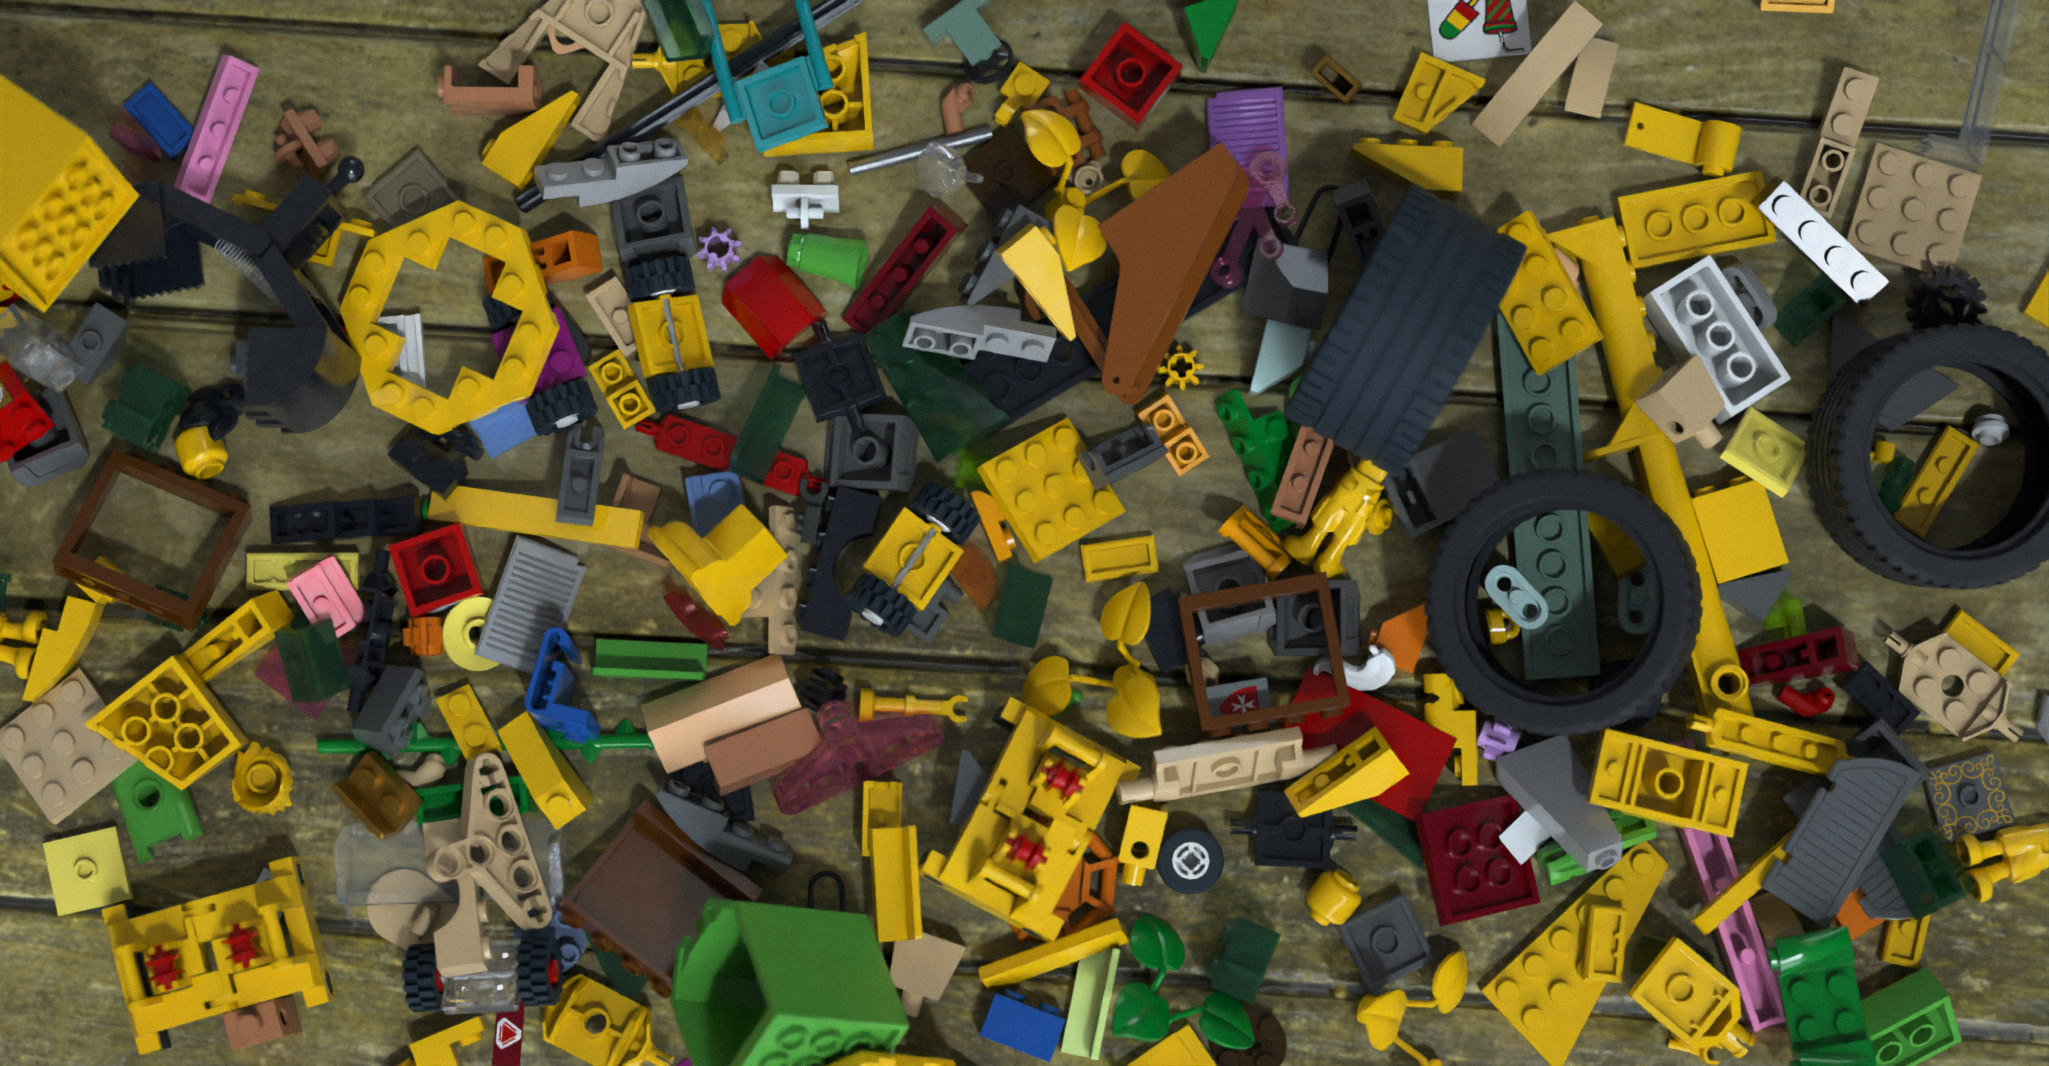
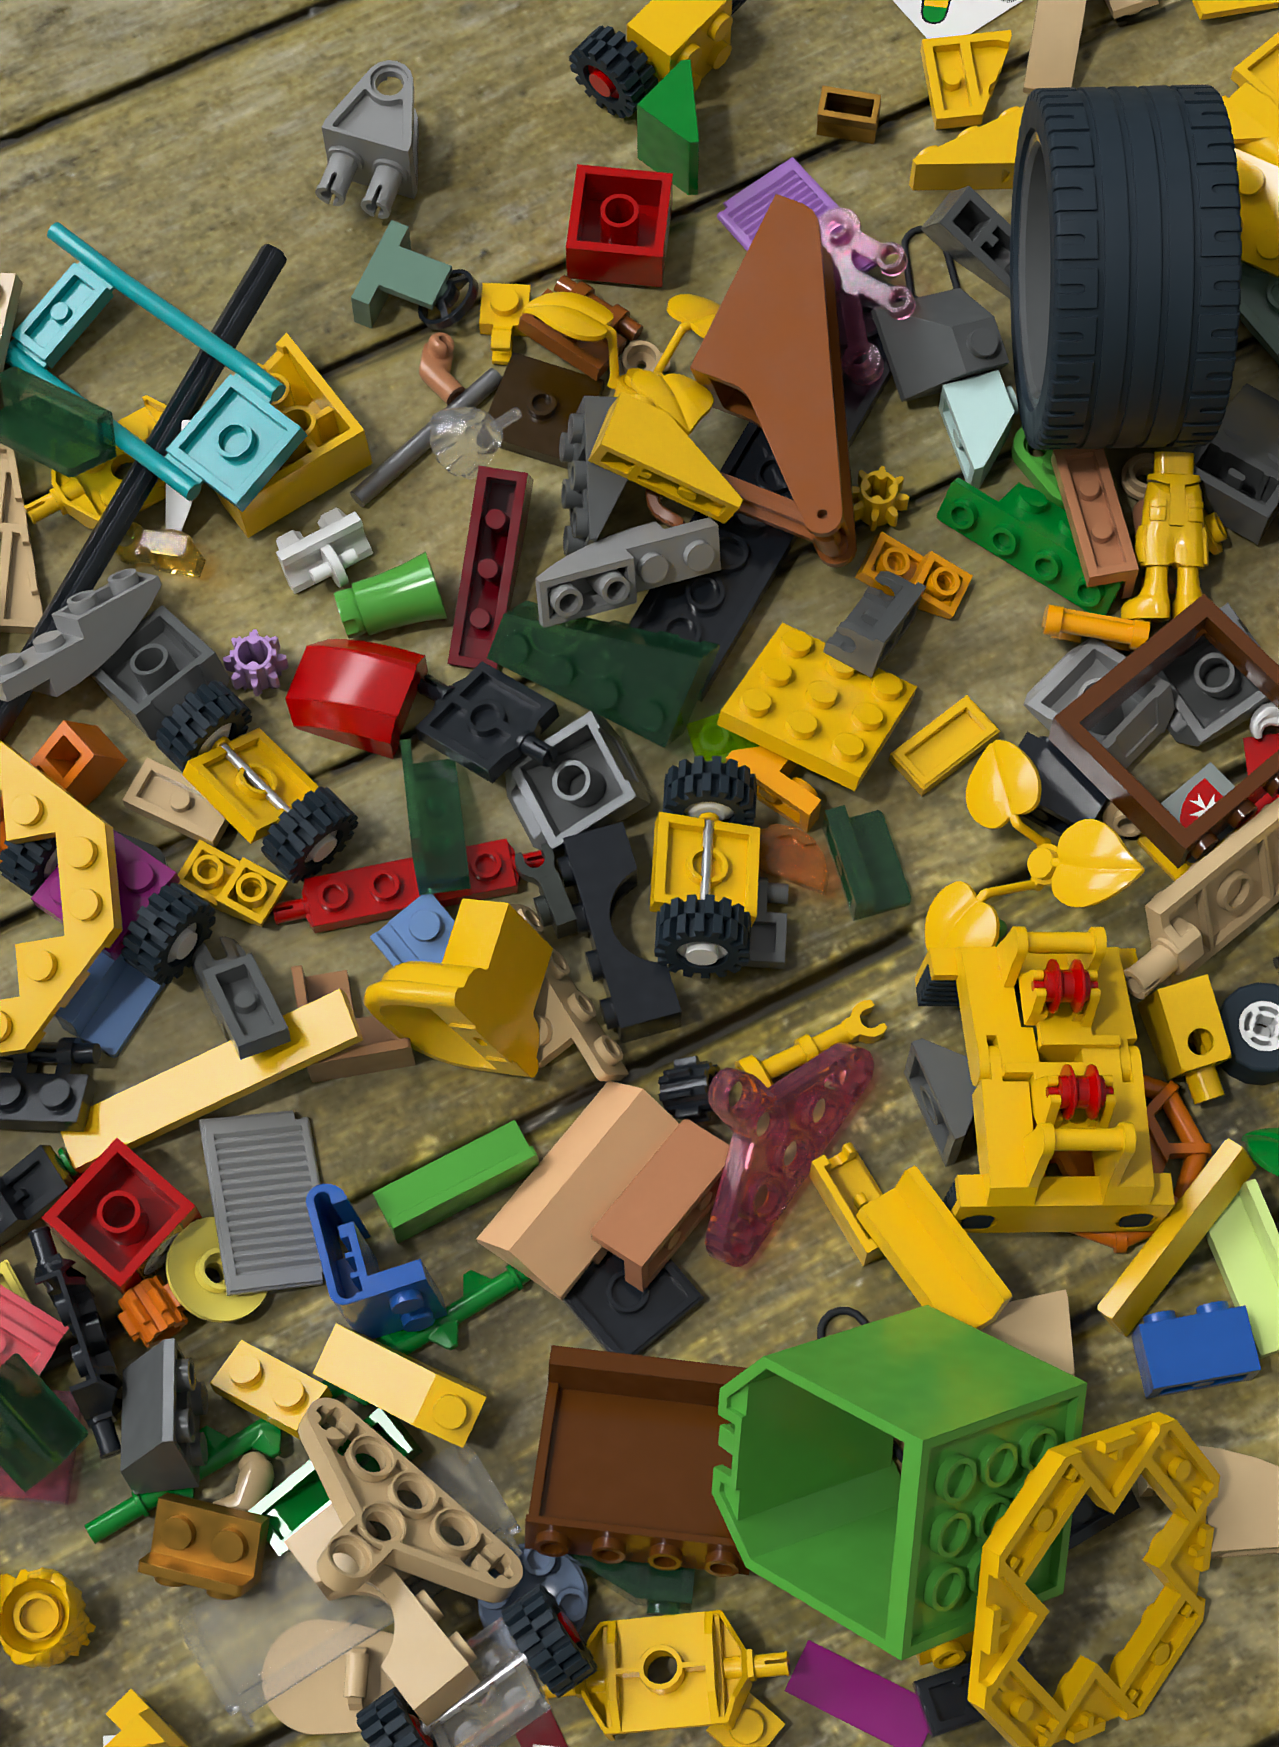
camera: 30 degrees left, 15 degrees down
dark grey slope [656,780,793,873] -> none
clear red slope [663,590,730,652] -> none

